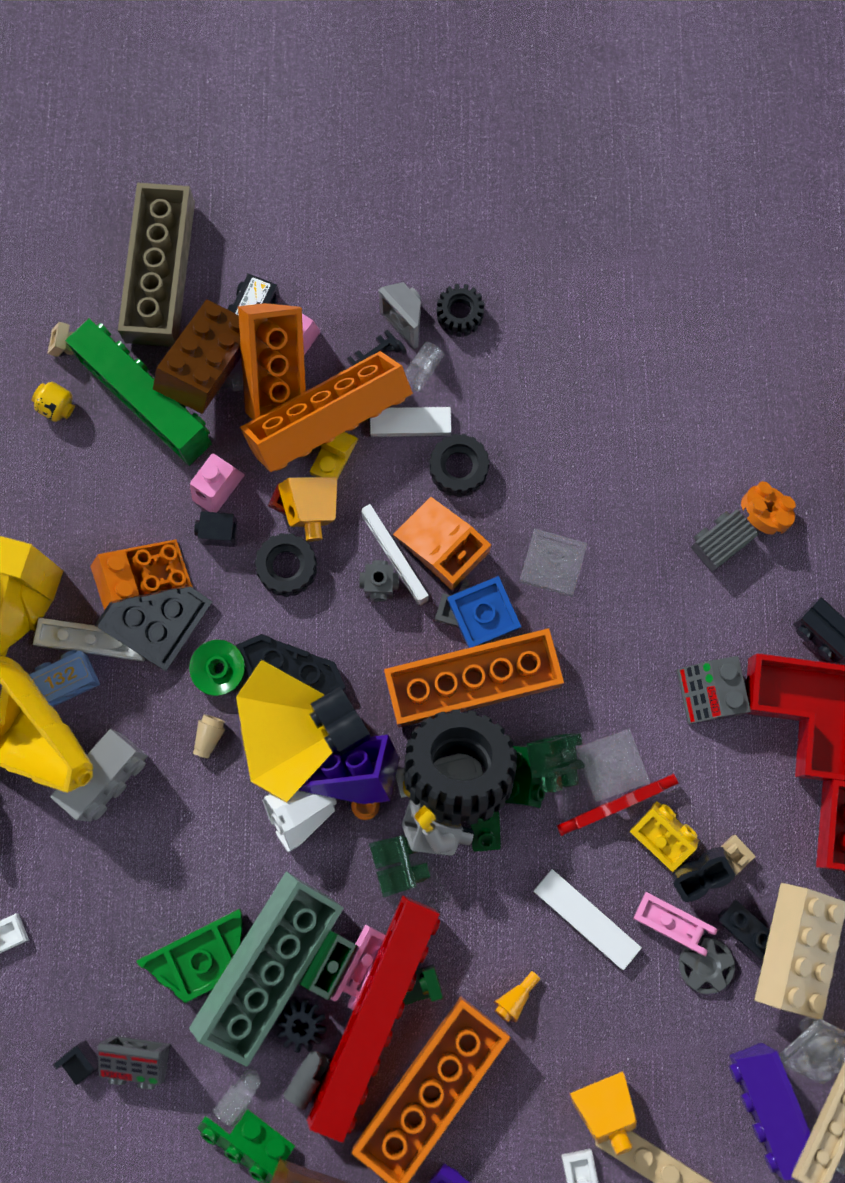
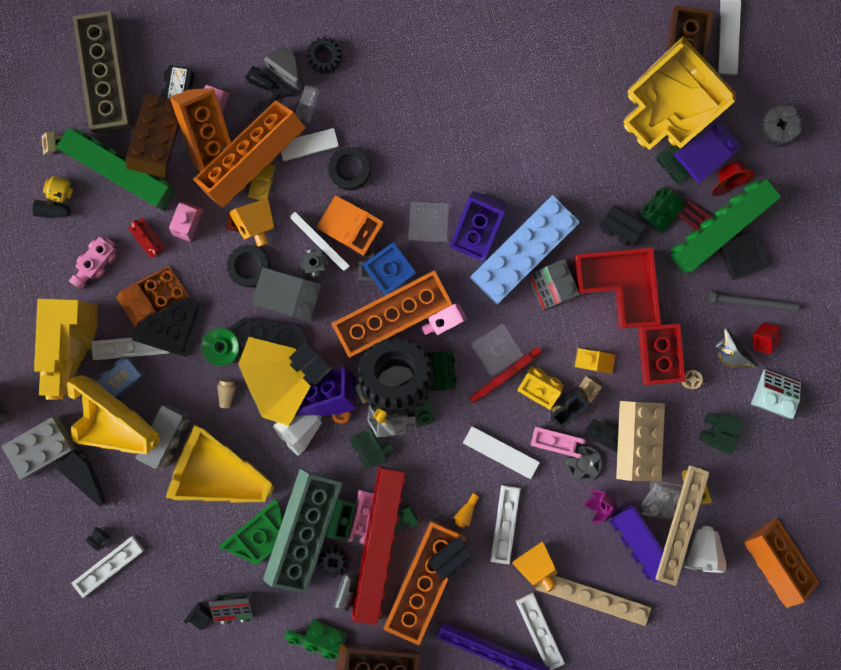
camera: 10 degrees left, 10 degrees up
black brick [194,511,237,547] -> none
clear hinge [213,1068,261,1127] -> none
clear green hips [526,733,585,792] -> none
dark grey brick [691,509,759,572] -> none
orange plate [741,481,796,535] -> none
none -> black hinge [33,200,72,219]
none -> bright pink brick [69,237,117,290]
none -> red hinge [128,217,166,259]
none -> yellow cone [166,425,274,503]
none -> black cone [245,66,275,91]
none -> dark grey slope [251,267,321,322]
none -> bright pink torso [422,303,468,336]
none -> black brick [428,535,474,580]
none -> dark purple slope [449,190,509,262]
none -> light blue brick [470,195,580,305]
none -> white tile [490,485,521,565]
none -> yellow slope [574,348,616,374]
none -> magenta piece [583,490,617,524]

